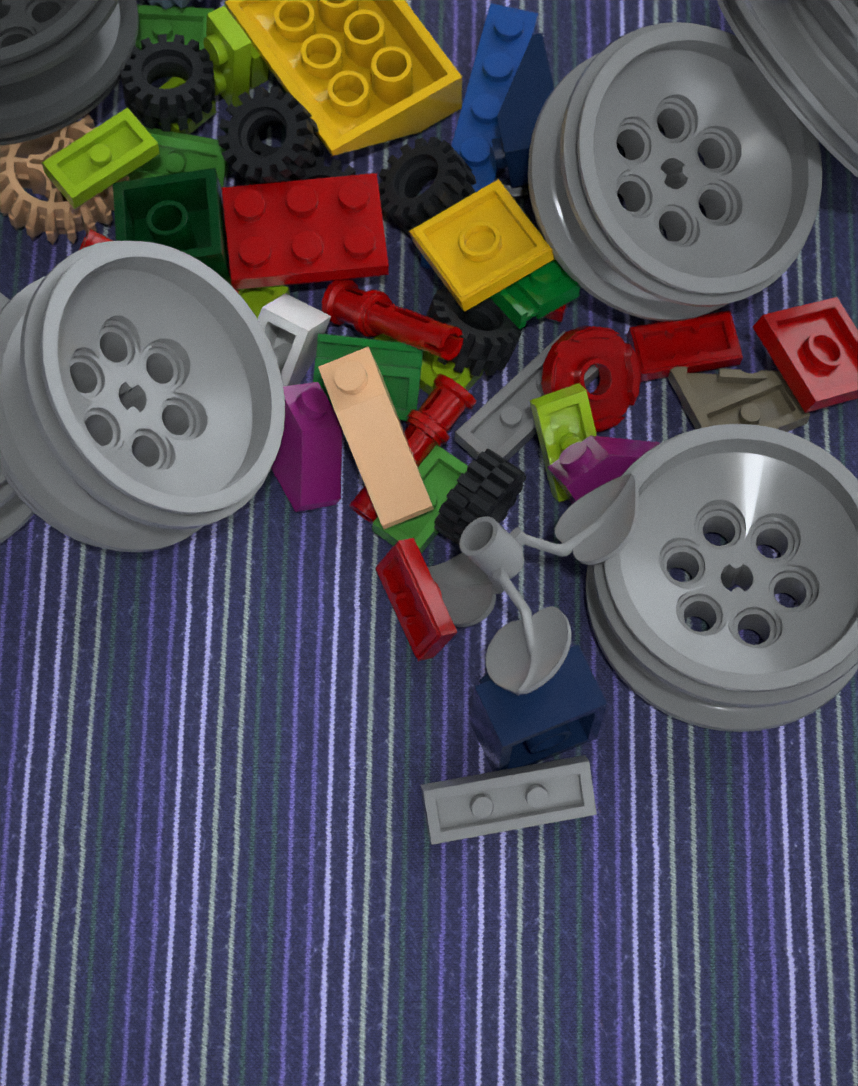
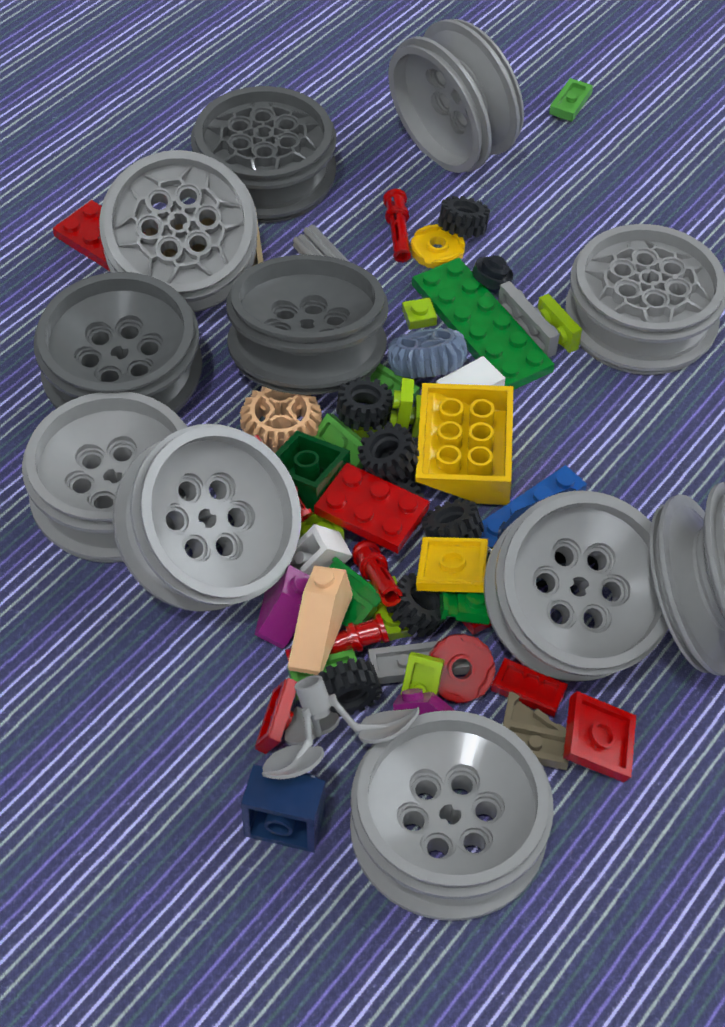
camera: 40 degrees right, 15 degrees down
lime plate [42,107,160,209] -> none
light grey plate [420,755,597,845] -> none

